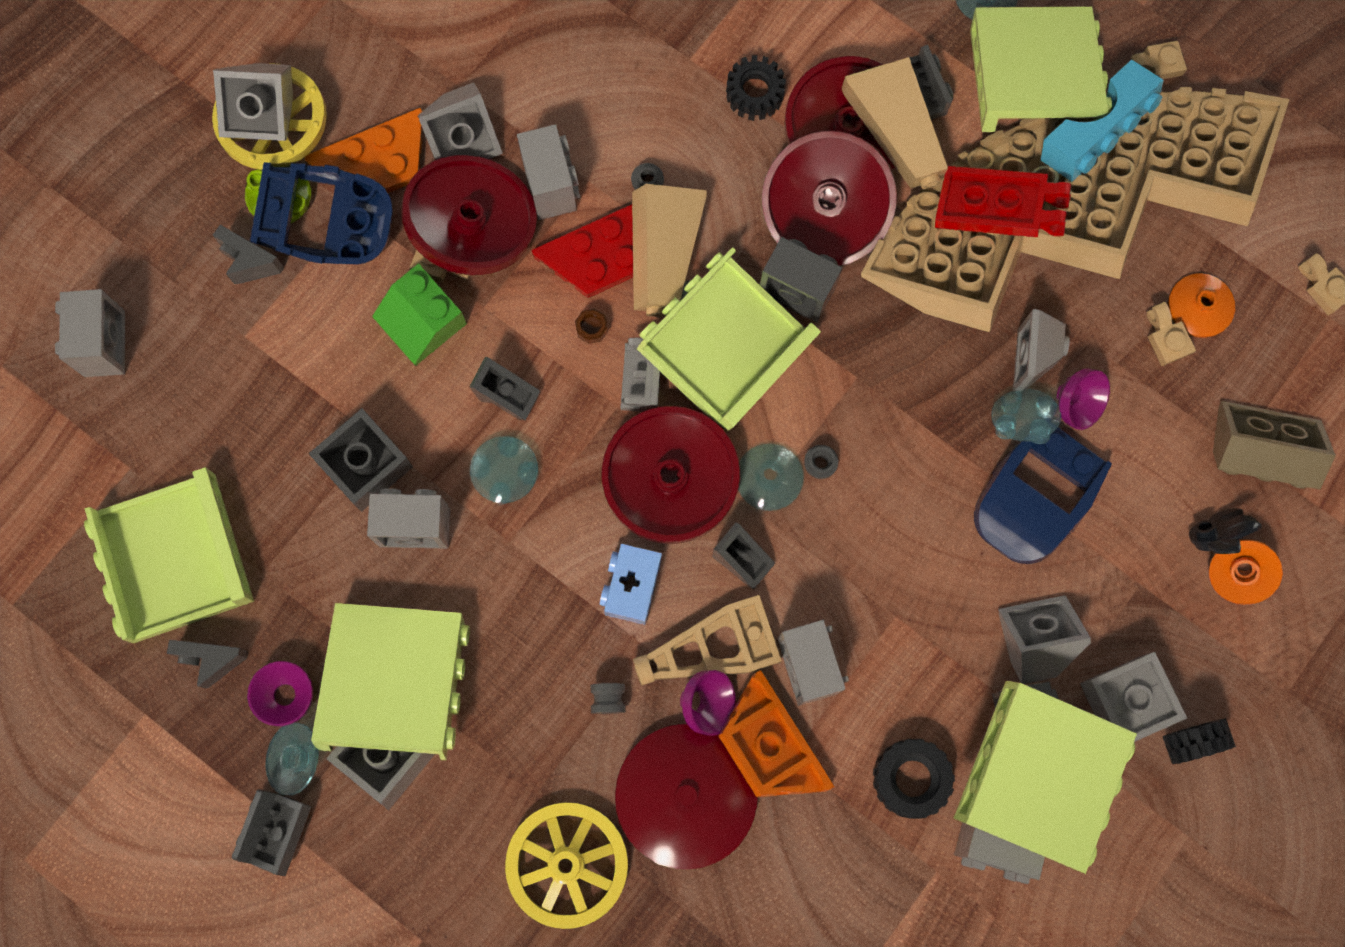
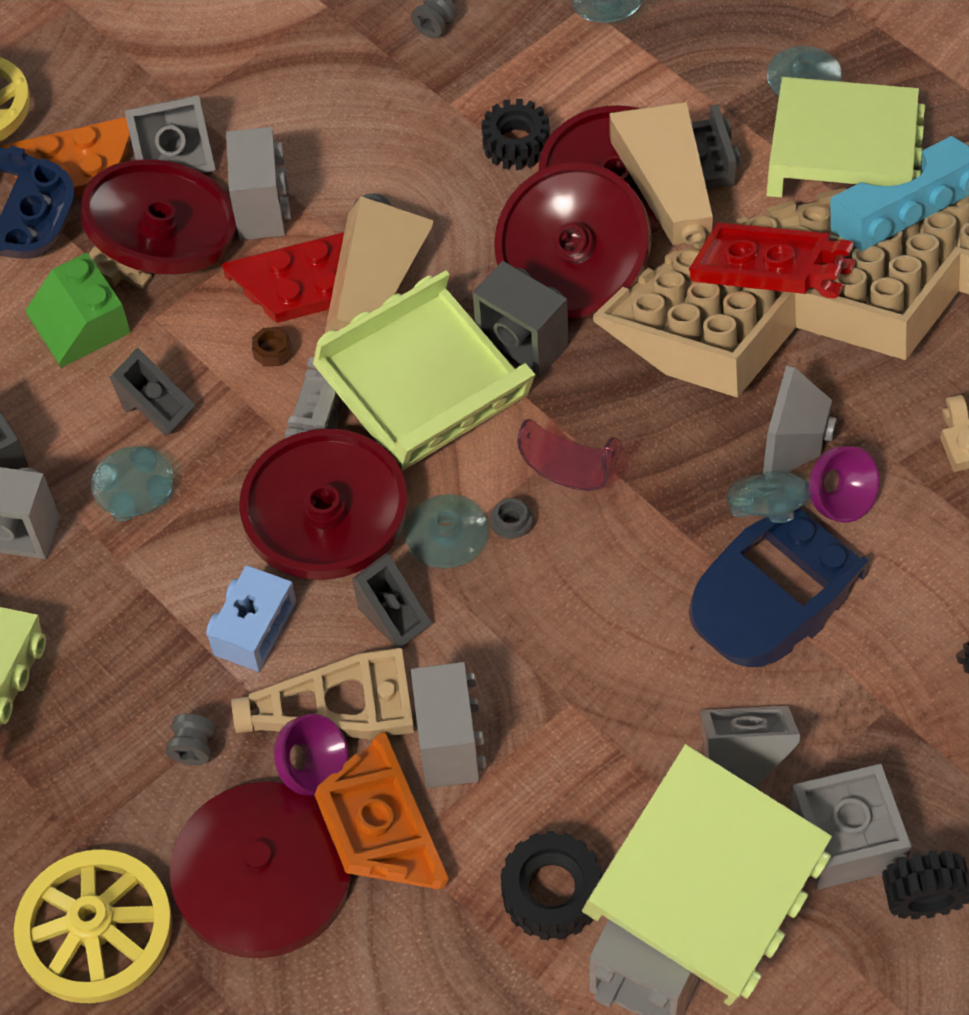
camera: 15 degrees right, 20 degrees down
none -> clear pink piece [517,418,623,491]

